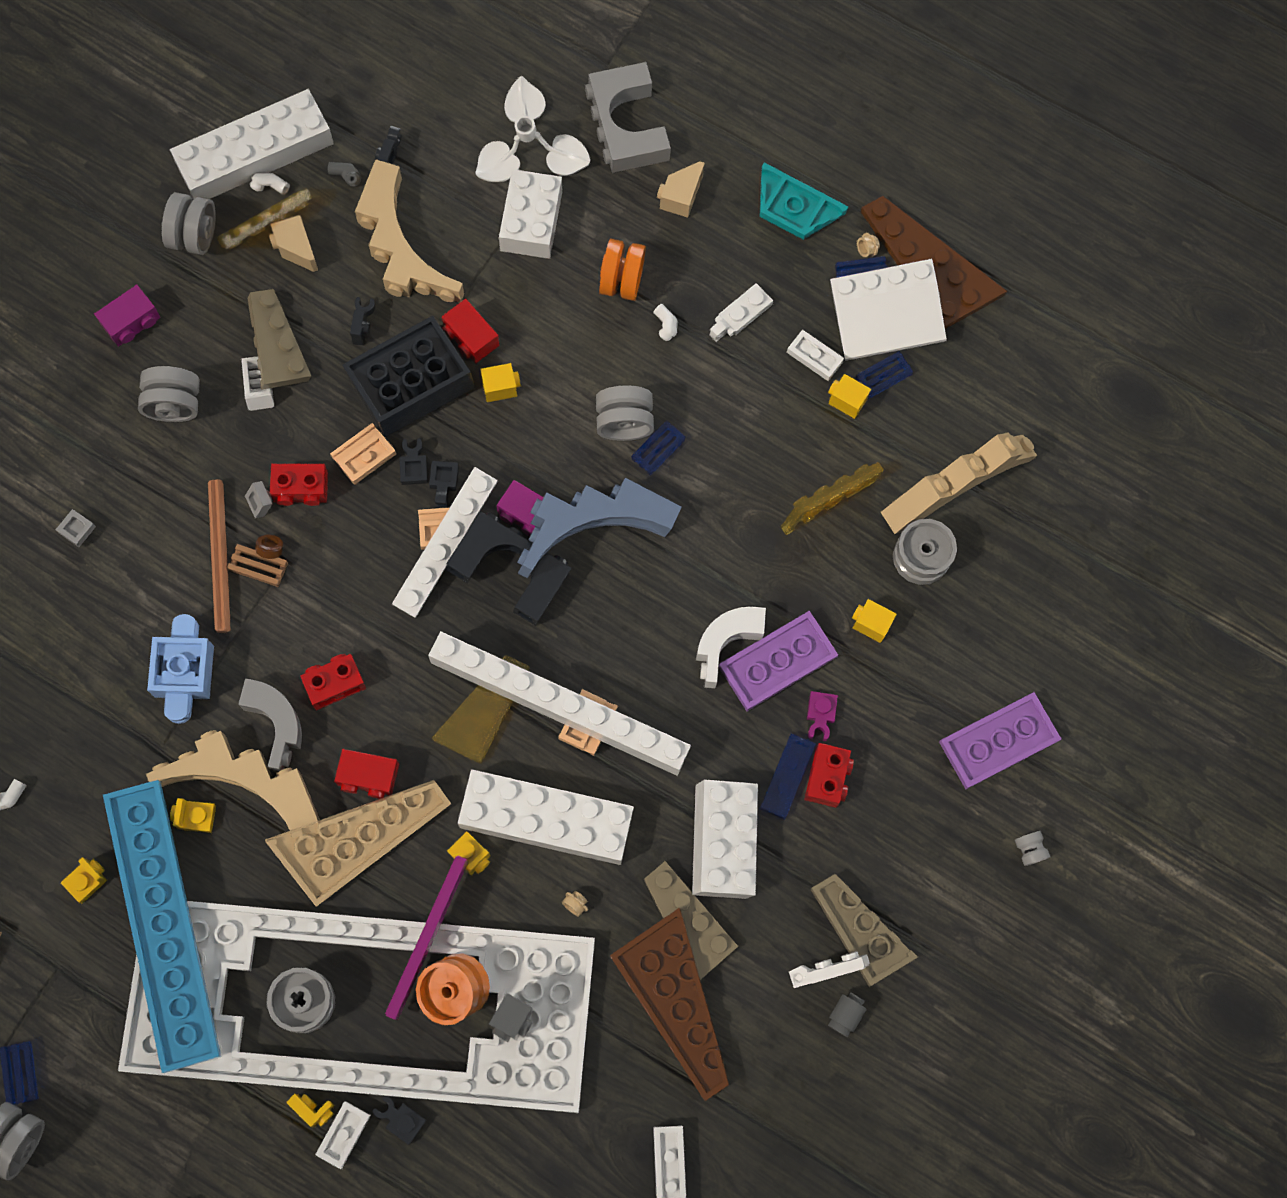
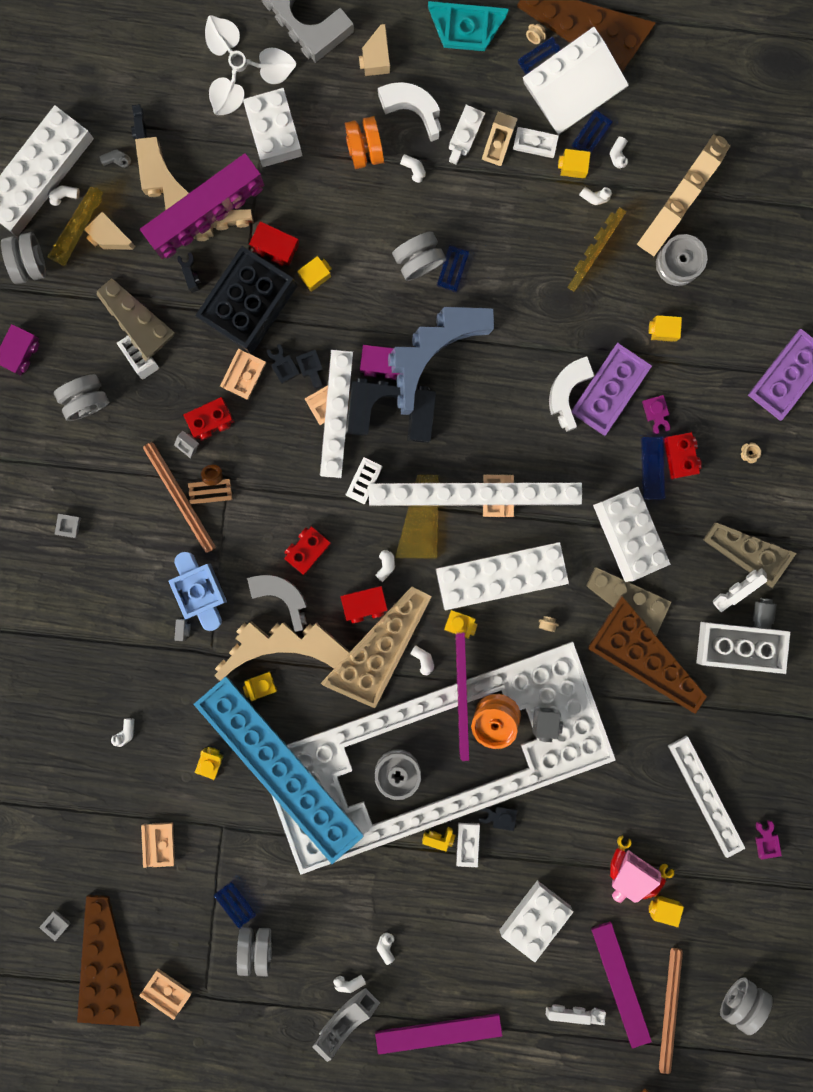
camera: 15 degrees left, 15 degrees up
none -> magenta brick [140,153,265,259]
none -> light grey plate [174,619,191,641]
none -> white slope [346,457,383,504]
none -> white arm [375,550,395,582]
none -> white arch [378,83,441,141]
none -> white arm [410,645,434,675]
none -> tan slope [482,112,518,166]
none -> white arm [579,187,612,205]
none -> white arm [610,136,628,168]
none -> white brick [696,622,790,674]
none -> tan plate [741,443,761,463]

